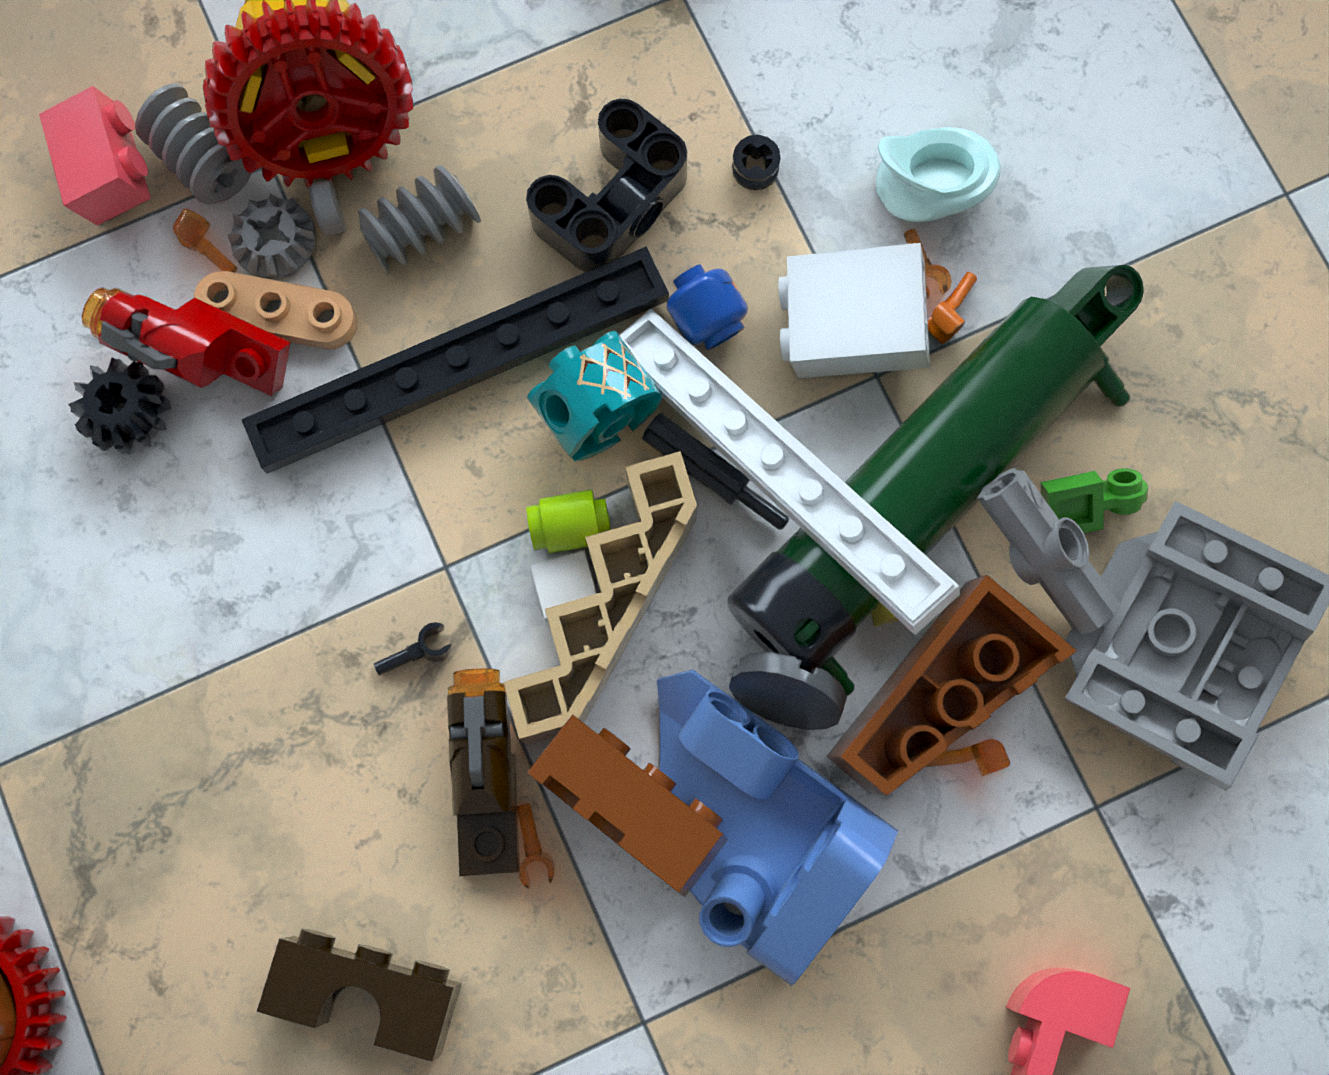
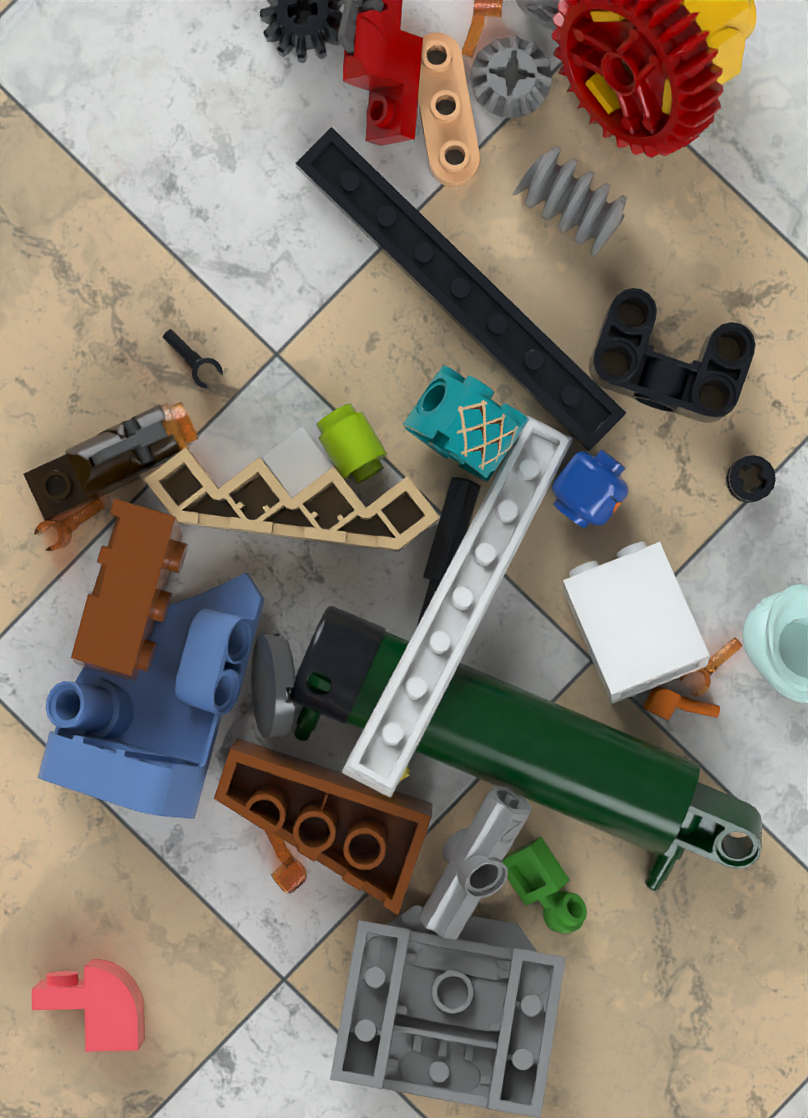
camera: 65 degrees right, 10 degrees up
light grey tile [309,179,346,237] -> none

